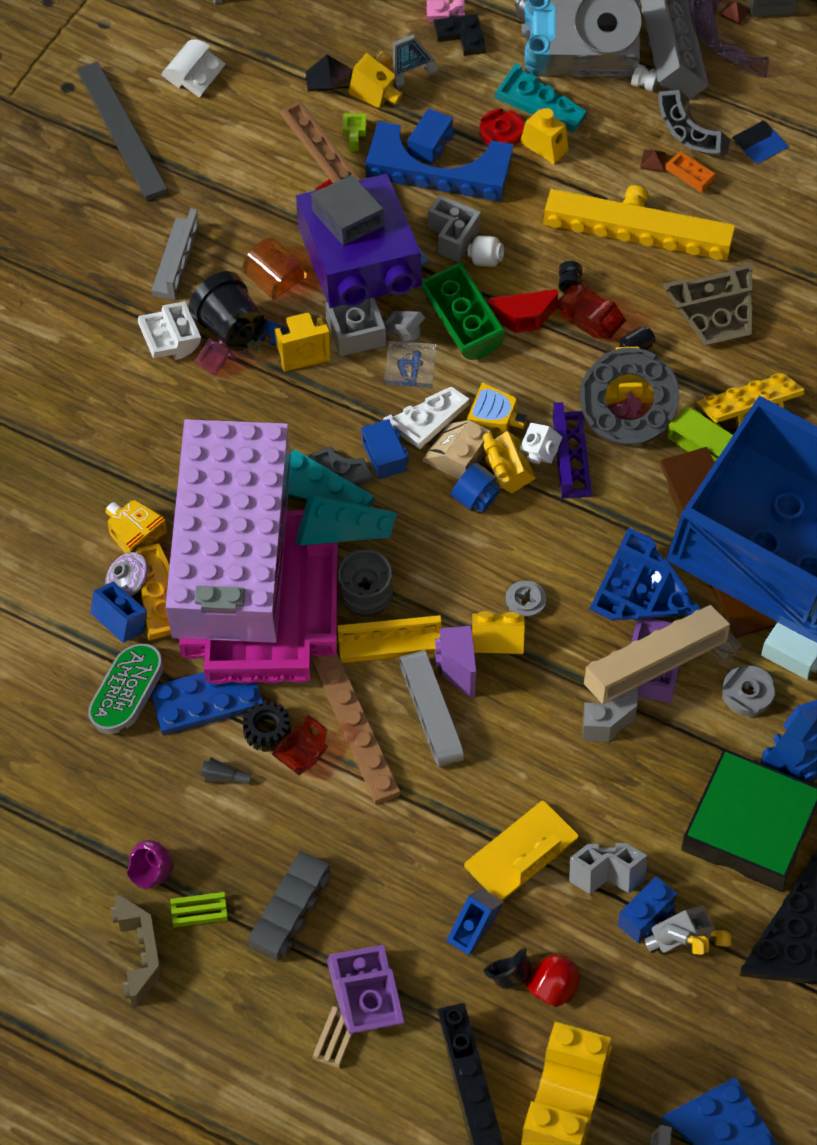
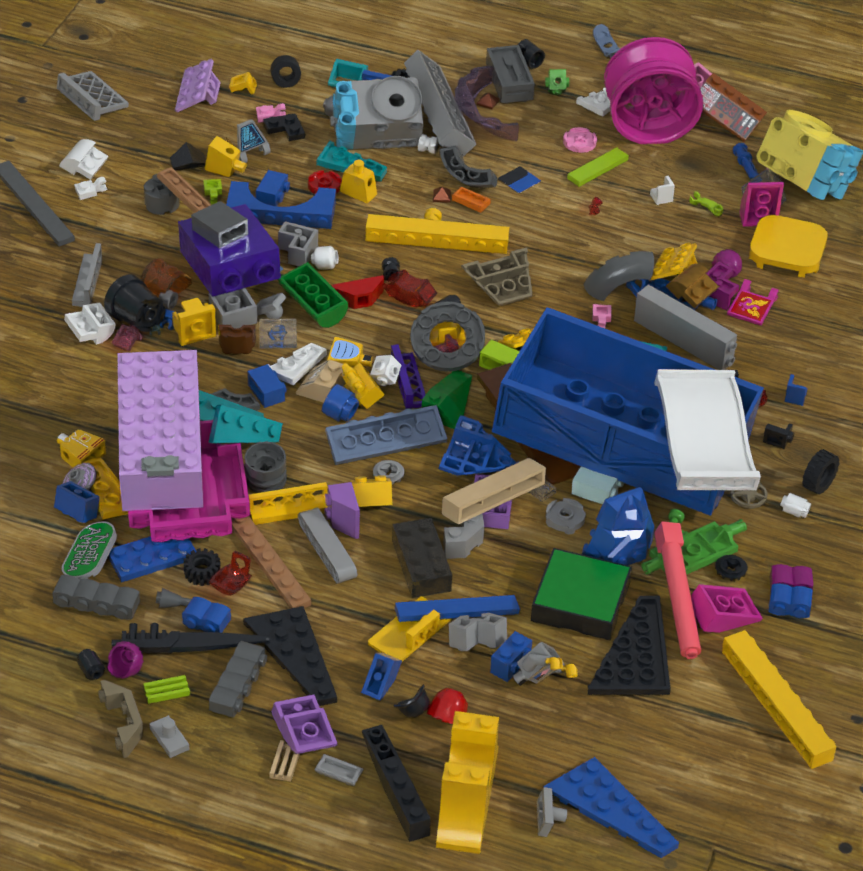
camera: 10 degrees left, 15 degrees down
none -> dark grey brick [52,575,140,620]
none -> white plate [74,177,107,200]
none -> black brick [77,649,105,680]
none -> black piece [111,623,270,654]
none -> dark grey brick [144,174,180,215]
none -> light grey tile [150,715,189,758]
none -> light grey tile [159,290,178,310]
none -> blue brick [182,597,231,633]
none -> reddish brown cylinder [218,324,256,354]
none -> black wing [243,606,337,706]
none -> light grey tile [314,754,363,786]
none -> sand blue plate [325,405,447,465]
none -> clear smoke brick [392,518,452,598]
none -> blue tile [395,595,520,622]
none -> green wedge [421,370,473,429]

